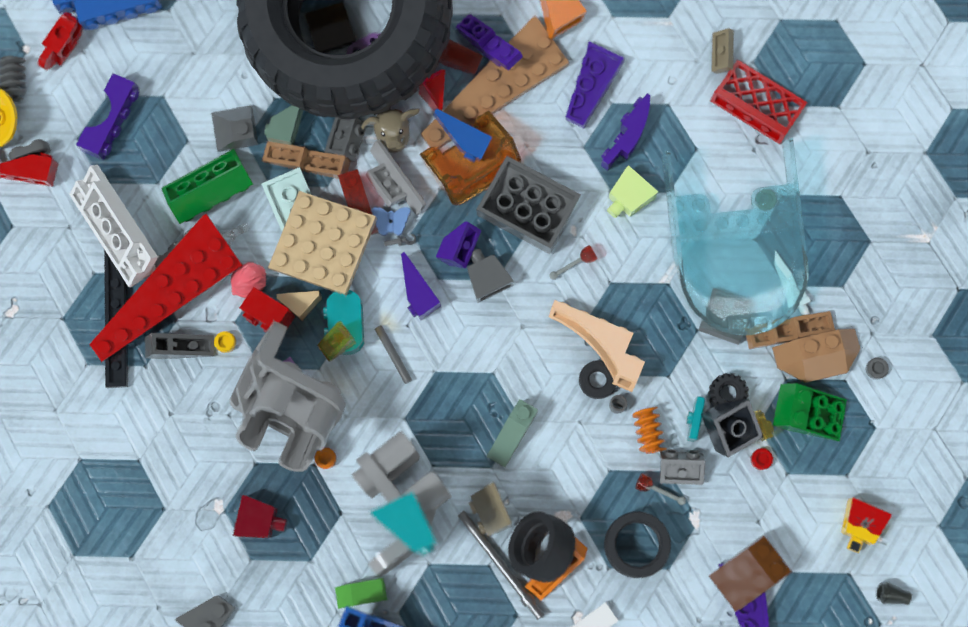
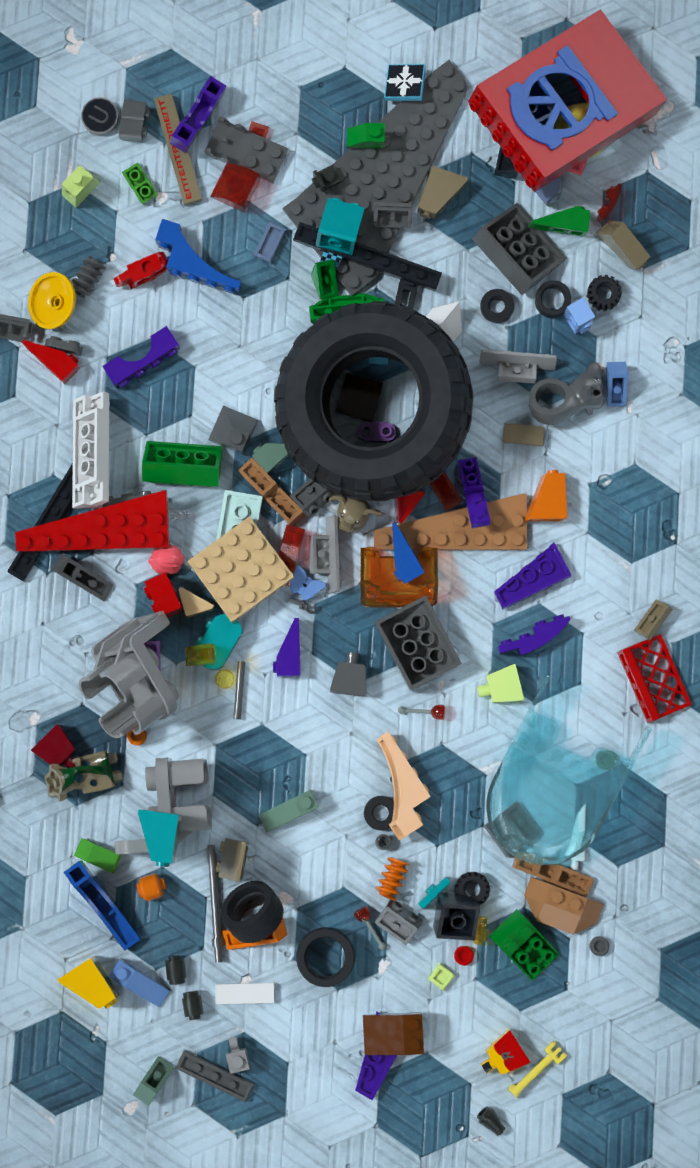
camera: 30 degrees right, 5 degrees up
yellow tile [214,331,236,353] -> none
dark purple slope [436,221,481,269] -> none
none -> dark tan hips [44,751,123,802]
none -> orange head [136,874,166,901]
none -> clear yellow tile [215,669,235,689]
none -> yellowish green tile [427,963,455,991]
none -> light yellow hinge [508,1041,567,1098]

